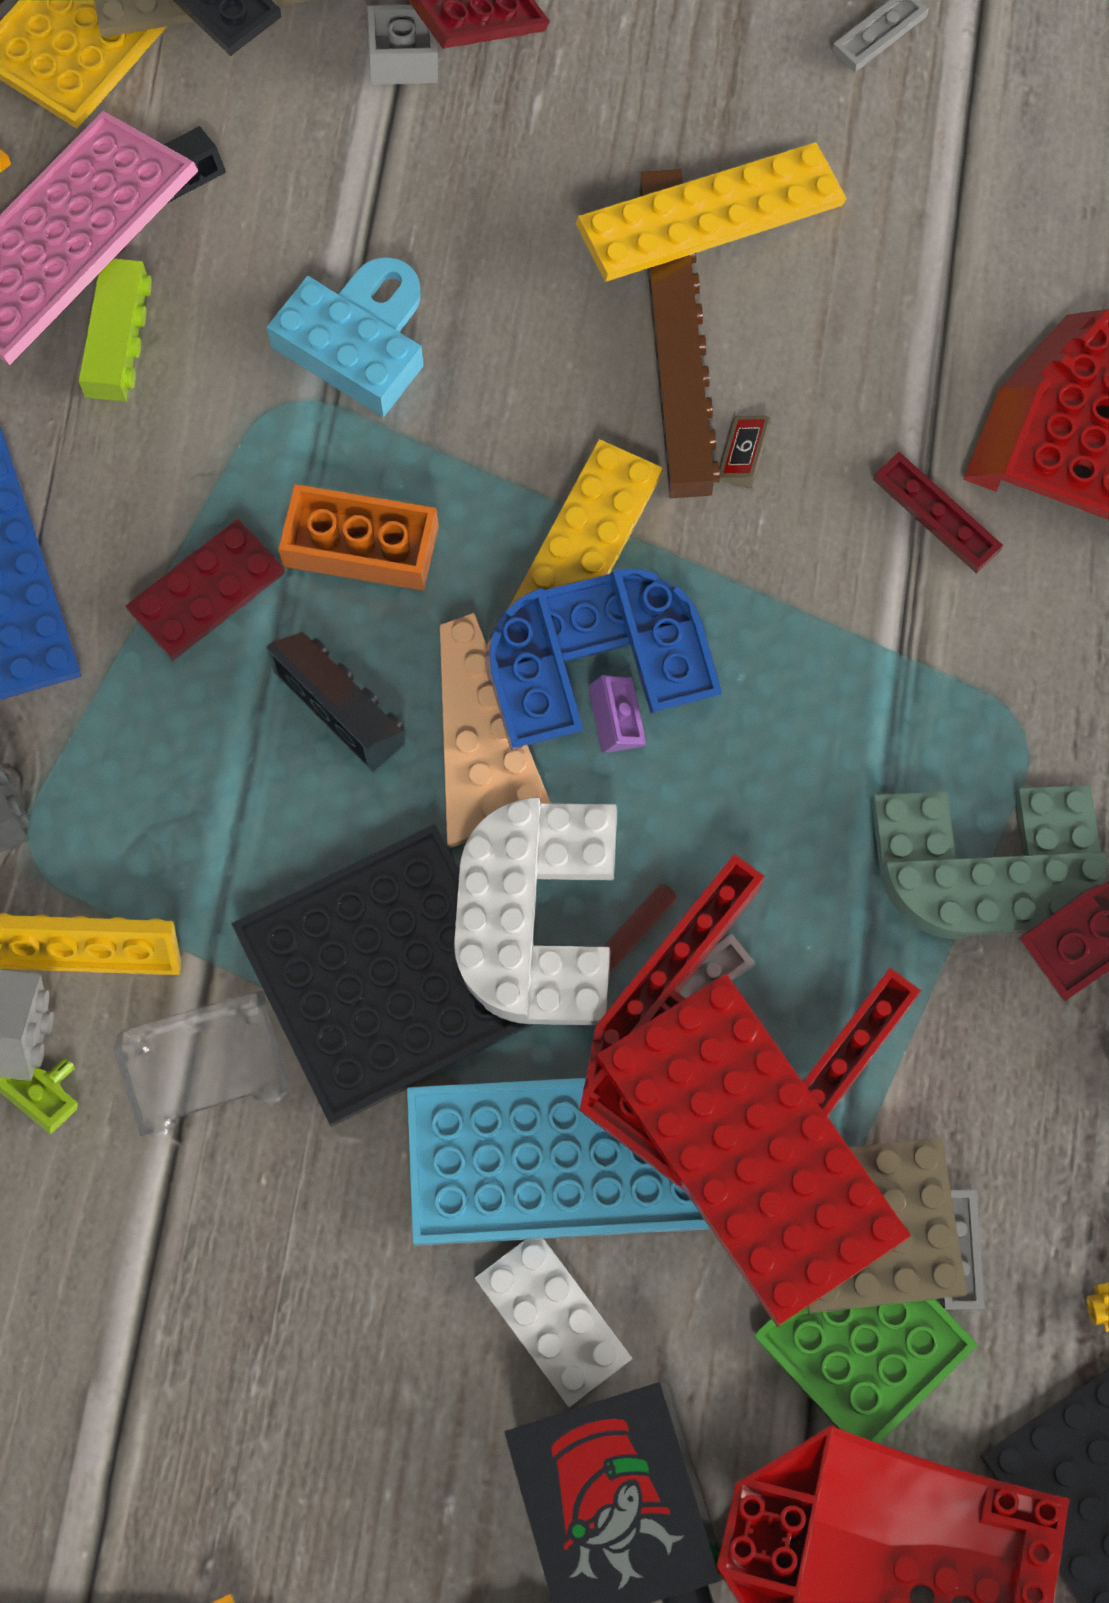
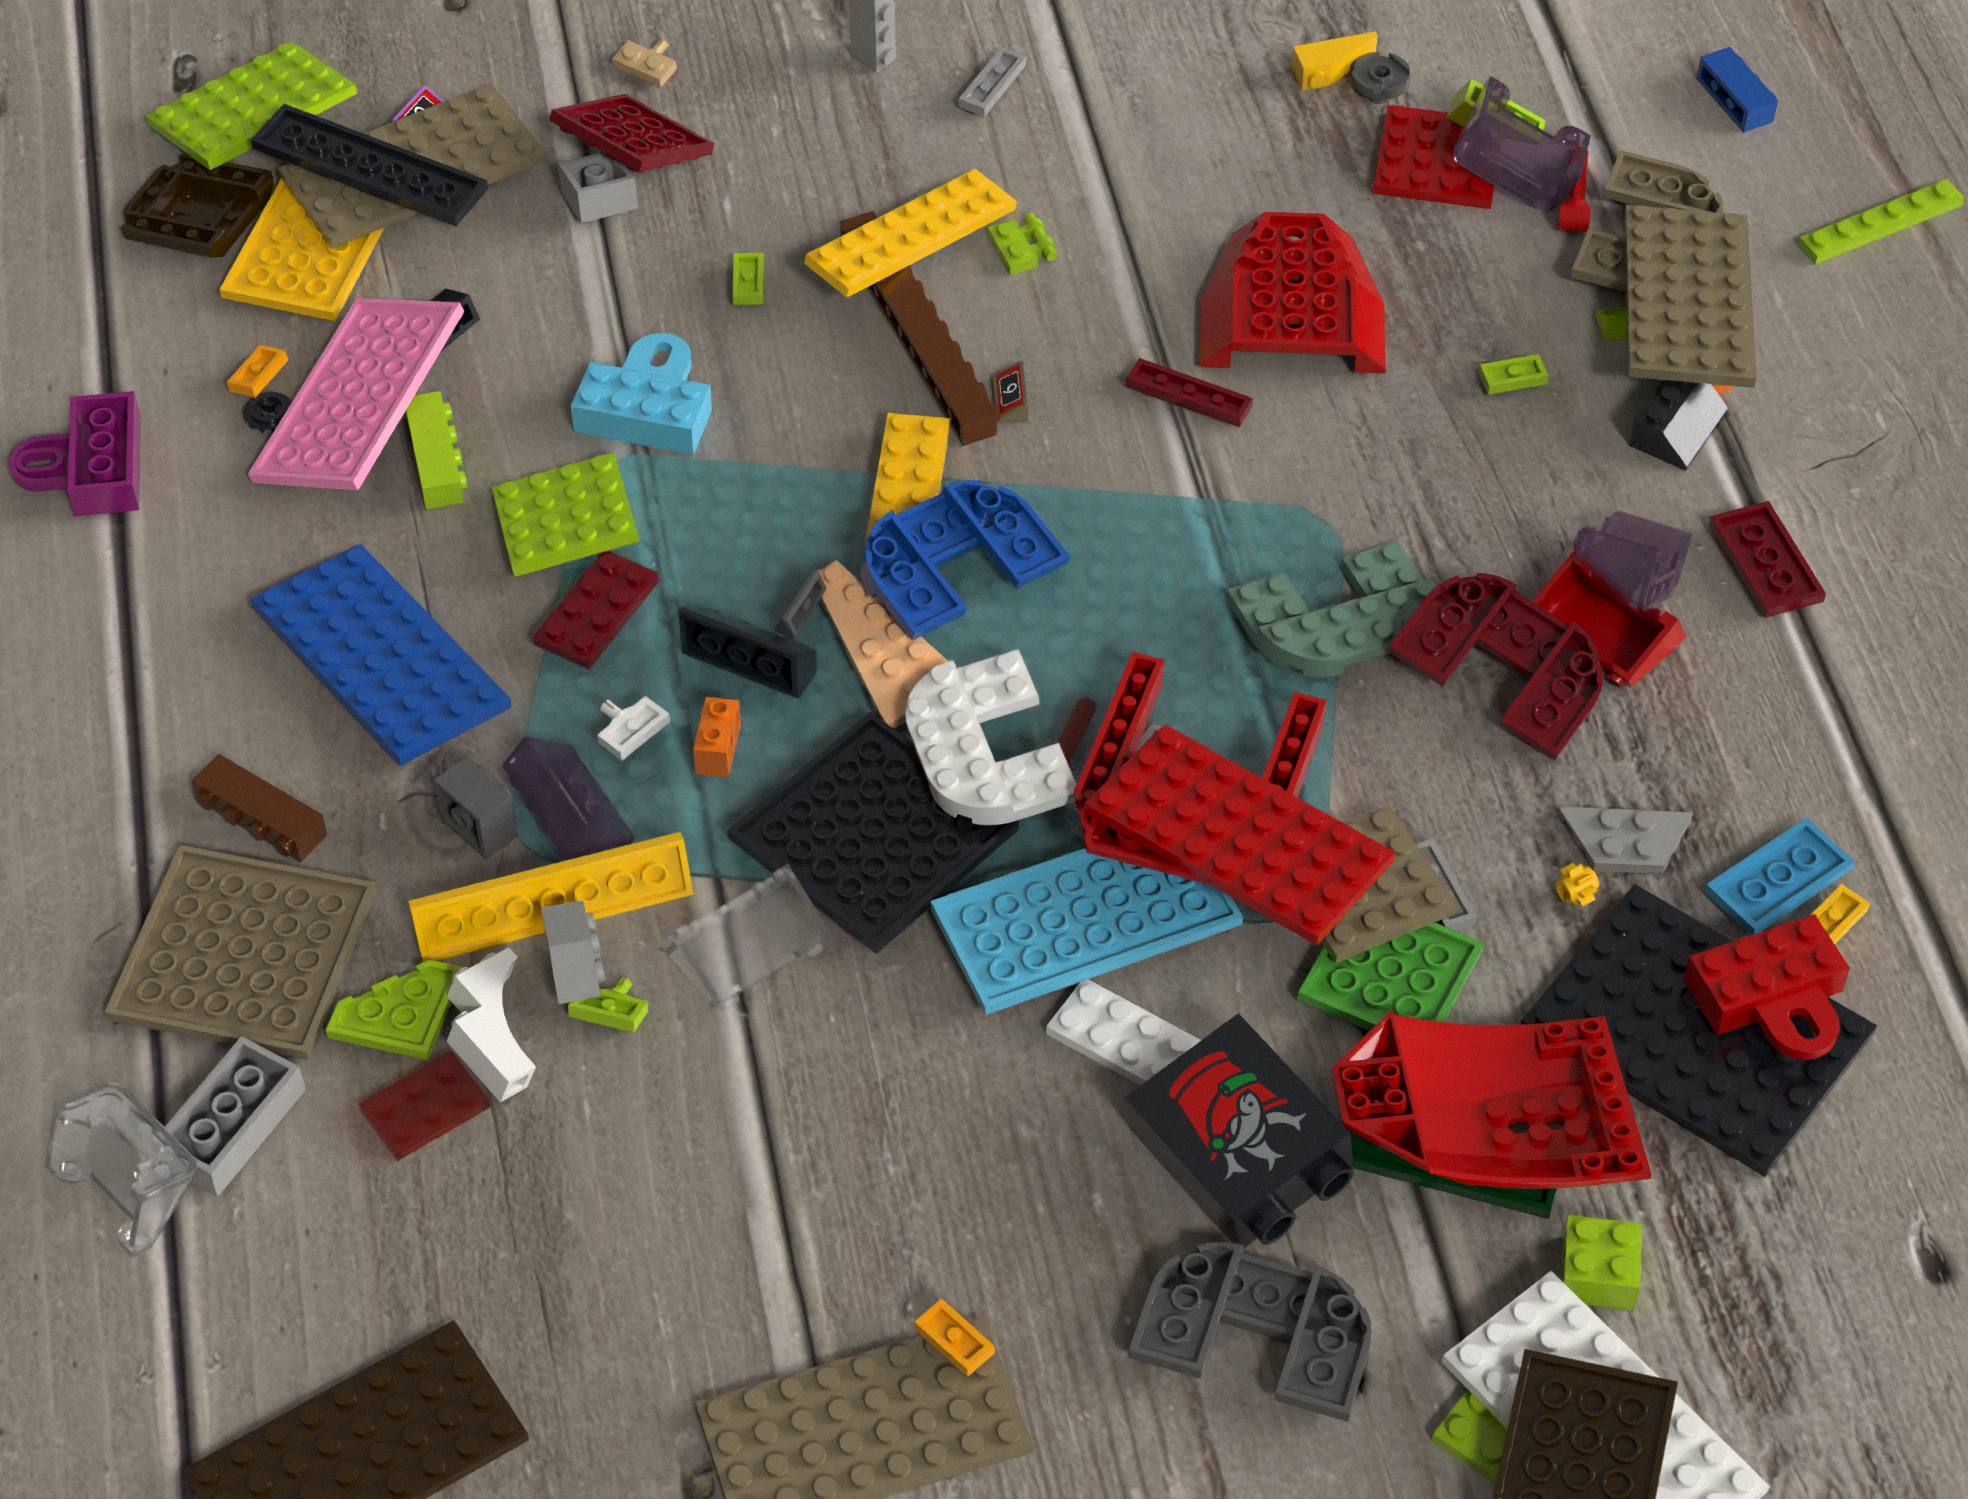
camera: 20 degrees left, 20 degrees down
orange brick [278,484,439,591] -> none
medium lavender slope [589,675,646,752] -> none
none -> lime plate [492,452,640,577]
none -> clear purple slope [502,736,635,860]
none -> white plate [597,696,670,761]
none -> orange brick [693,697,741,778]
none -> lime plate [733,252,764,305]
none -> dark grey slope [774,568,826,639]
none -> lime plate [987,213,1058,275]

